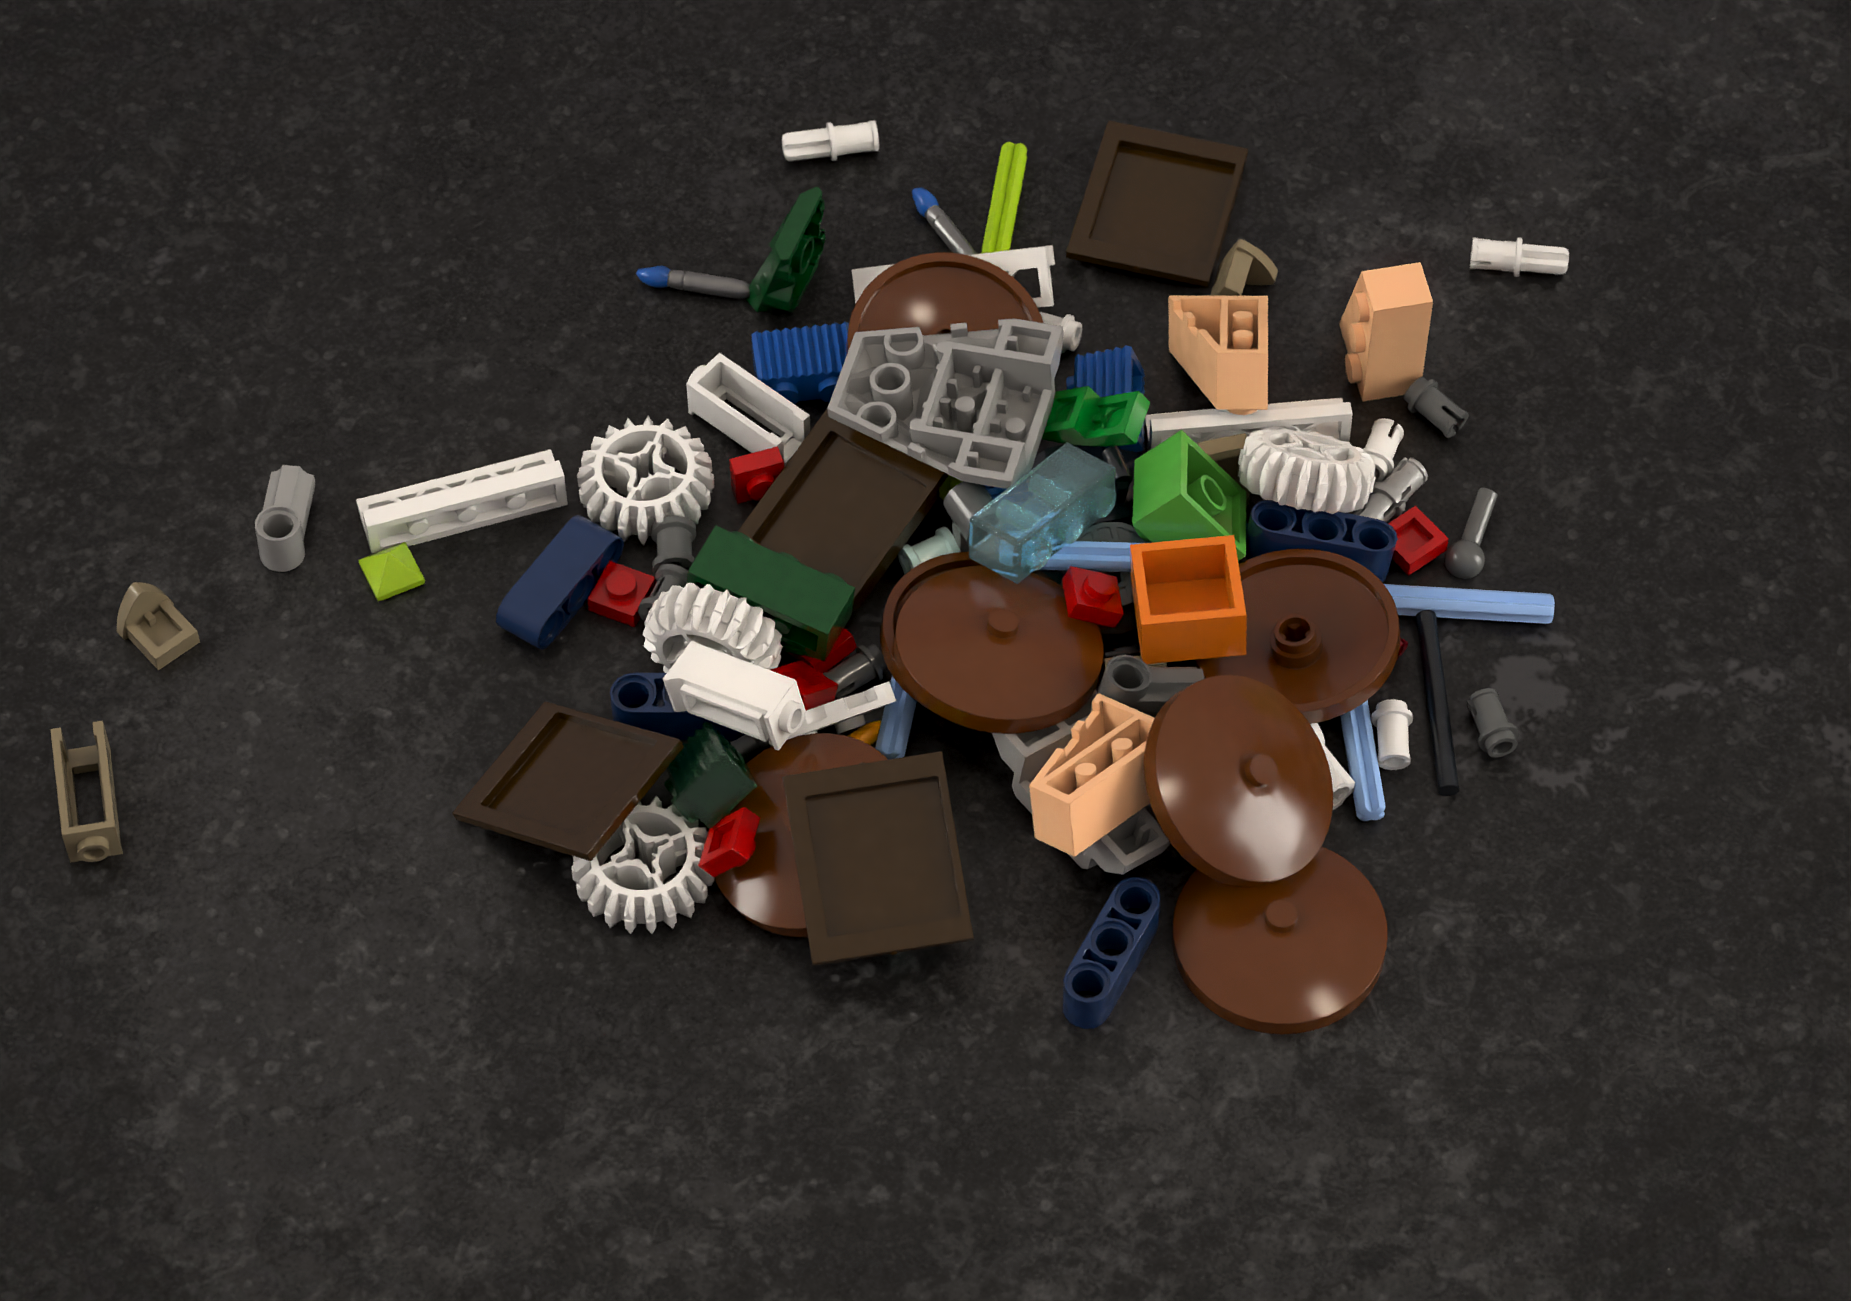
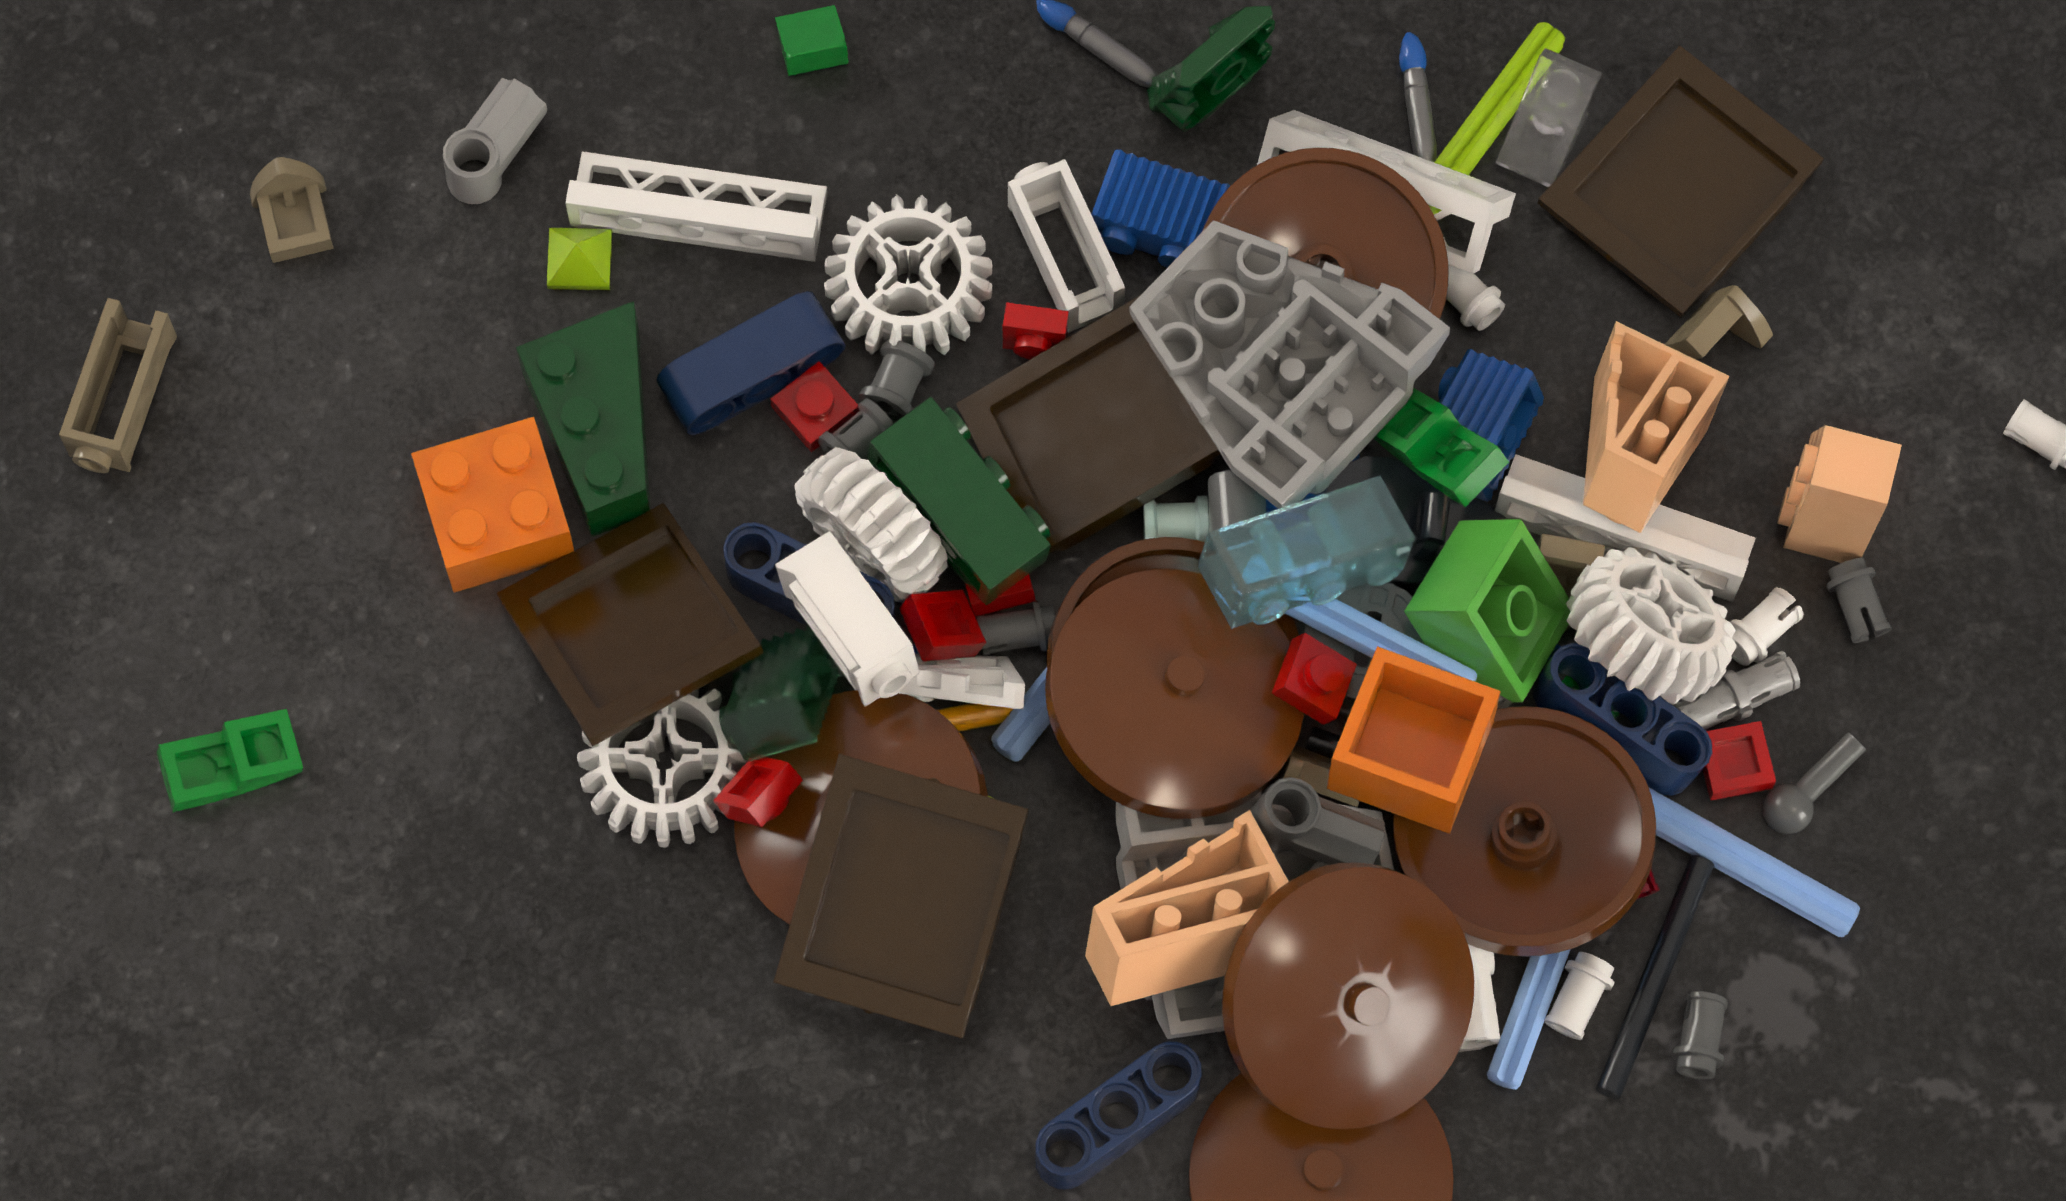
camera: 25 degrees right, 15 degrees up
none -> green slope [157,709,303,812]
none -> orange piece [411,417,574,593]
none -> dark green wedge [516,301,650,537]
none -> green slope [775,5,848,76]
none -> clear slope [1496,48,1602,187]

